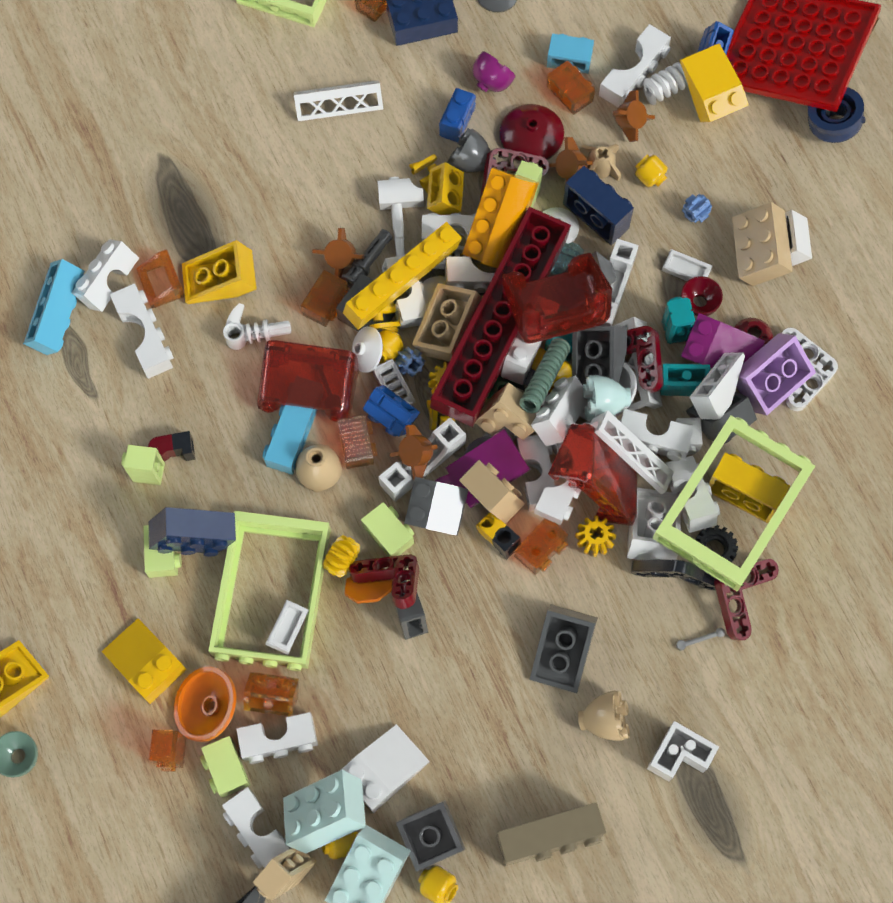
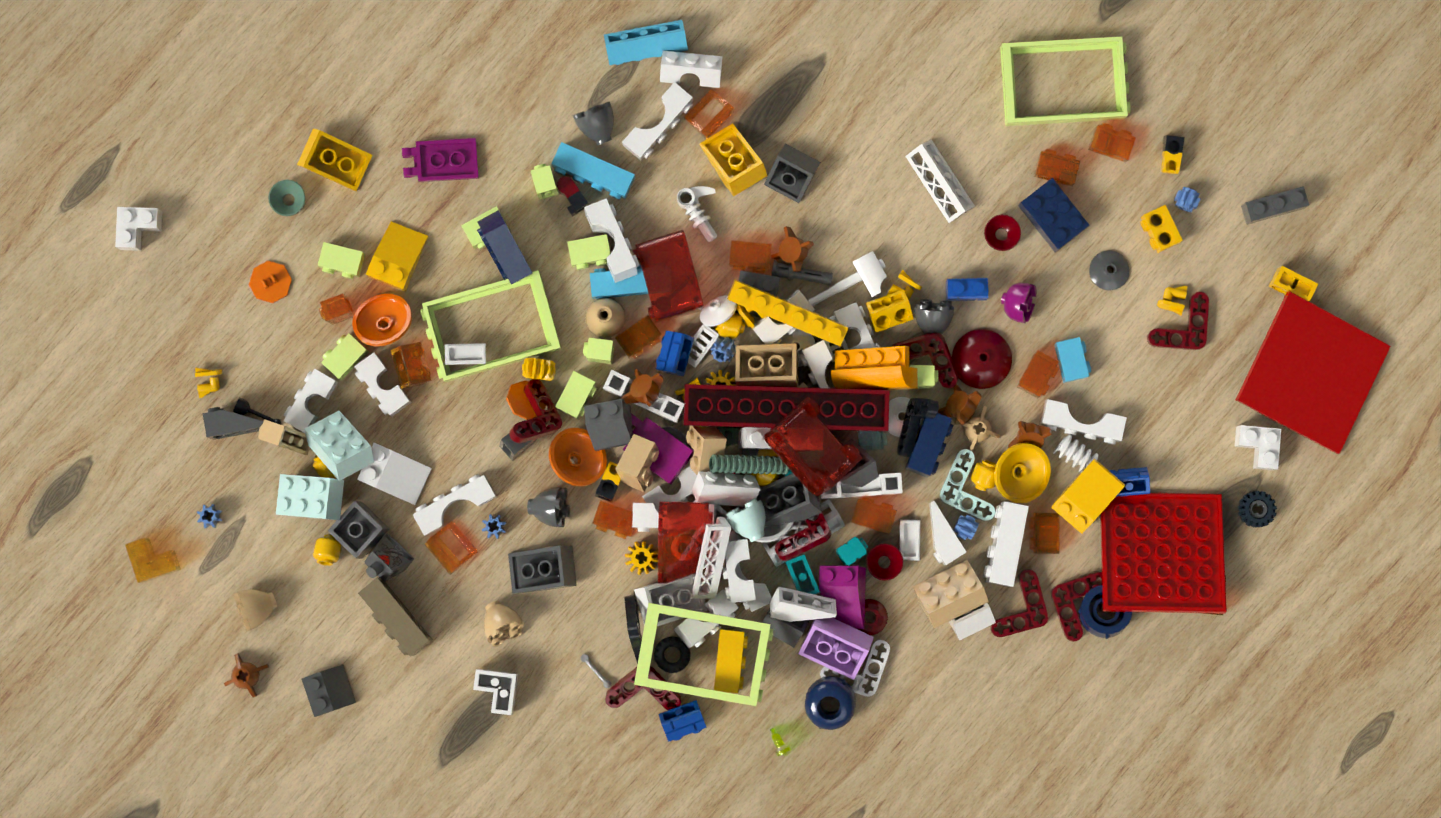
camera: 65 degrees right, 15 degrees up
none -> orange piece [249,261,292,303]
none -> yellowish green brick [318,242,365,279]
none -> dark grey torso [364,533,414,581]
none -> magenta tile [402,138,478,182]
none -> white arch [413,474,497,536]
none -> clear orange tile [424,521,478,575]
none -> medium blue gear [482,514,507,539]
none -> dark grey piece [527,487,570,527]
none -> orange dish [549,428,607,486]
none -> medium azure brick [551,142,635,200]
none -> yellowish green brick [567,234,611,270]
none -> dark grey piece [573,101,614,145]
none -> yellowish green brick [583,338,615,364]
none -> white arch [584,198,639,283]
none -> blue brick [658,700,707,742]
none -> dark grey slope [764,143,821,203]
none -> clear neon green piece [770,728,791,757]
none -> dark blue piece [805,676,856,730]
none -> clear orange brick [850,497,897,534]
none -> black beam [897,398,939,457]
none -> white slope [929,501,966,565]
none -> light aqua beam [939,449,995,521]
none -> white brick [983,501,1029,587]
none -> dark red piece [984,214,1021,251]
none -> dark red beam [990,569,1048,637]
none -> yellow dish [994,443,1051,503]
none -> clear orange brick [1029,513,1060,554]
none -> dark red beam [1051,572,1102,642]

